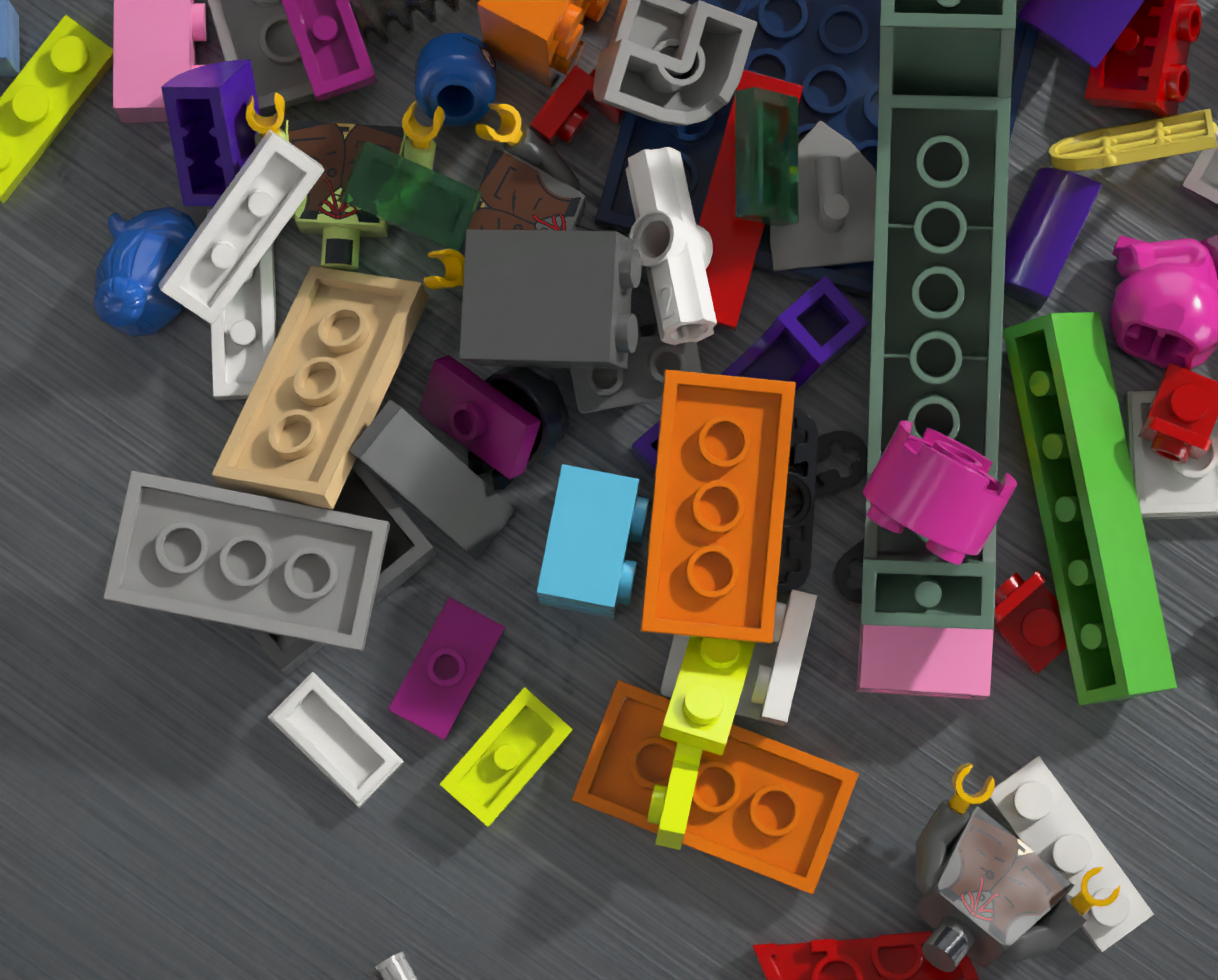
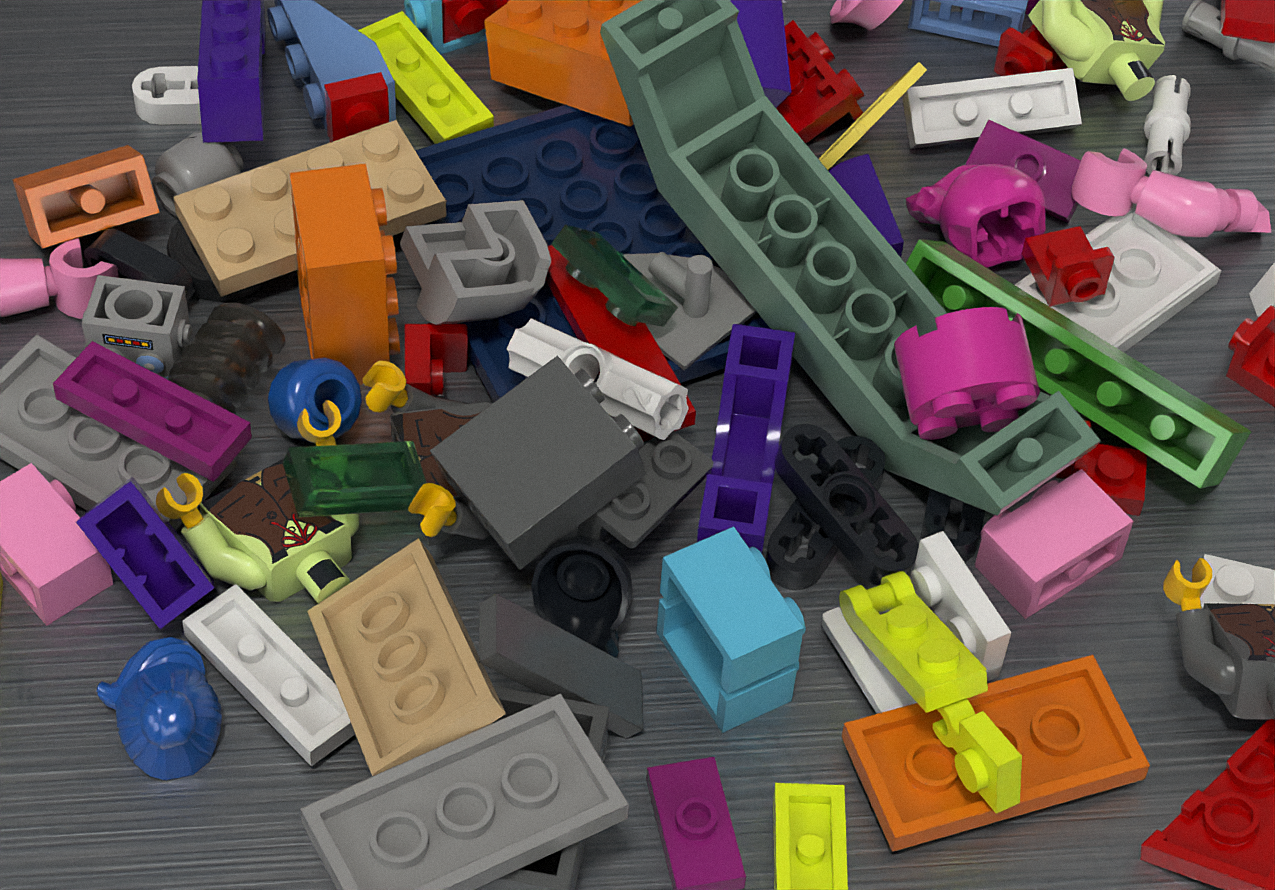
camera: 45 degrees left, 30 degrees down
white plate [158,129,325,325] -> none
magenta plate [418,355,541,479] -> none
orange plate [640,370,796,644] -> none

